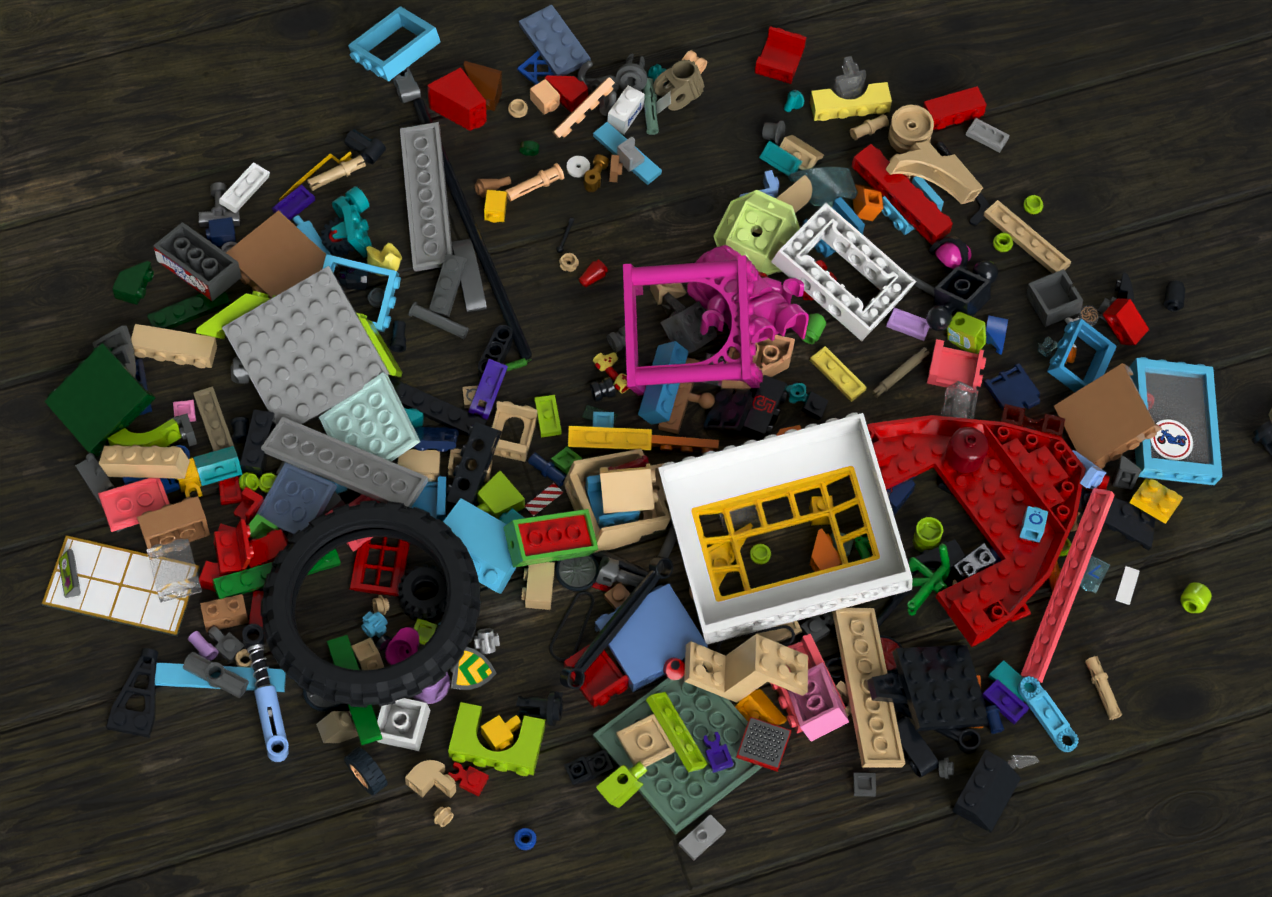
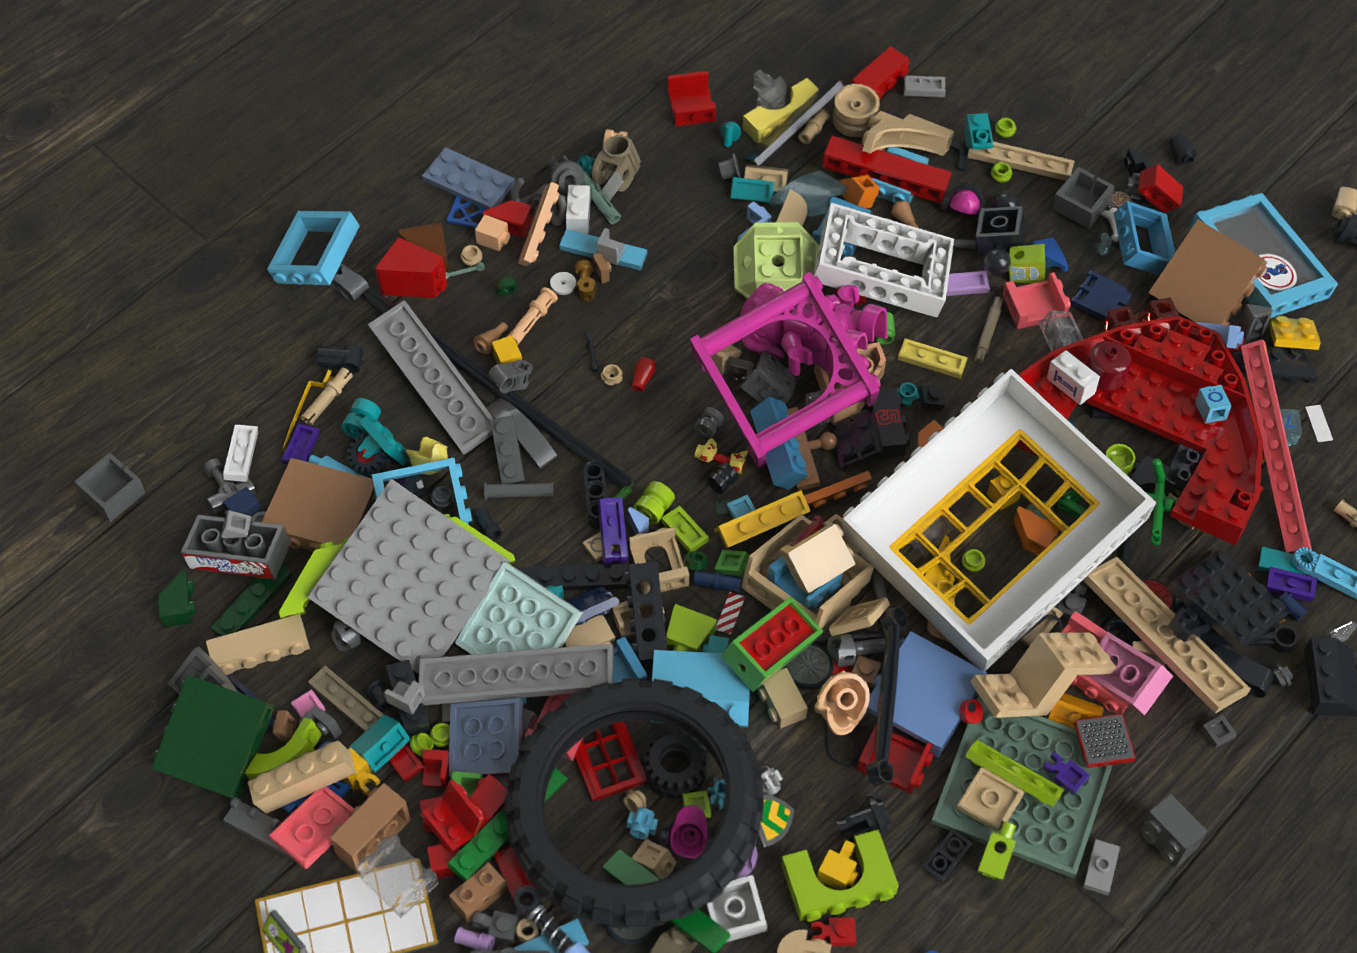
camera: 25 degrees left, 5 degrees down
none -> dark grey piece [74,453,146,522]
none -> light grey slope [221,510,251,538]
none -> medium nougat plate [273,710,297,743]
none -> light grey panel [384,681,425,715]
none -> sand green hinge [445,263,485,280]
none -> dark grey piece [488,360,533,393]
none -> light blue slope [628,507,649,535]
none -> lime wheel [633,481,675,525]
none -> dark green tile [684,551,708,570]
none -> tile [744,80,844,166]
none -> light nougat head [814,671,870,735]
none -> tan plate [829,597,890,636]
none -> medium nougat cone [891,201,919,228]
none -> teal slope [964,113,994,149]
none -> white brick [1047,351,1100,405]
none -> dark grey piece [1140,794,1208,867]

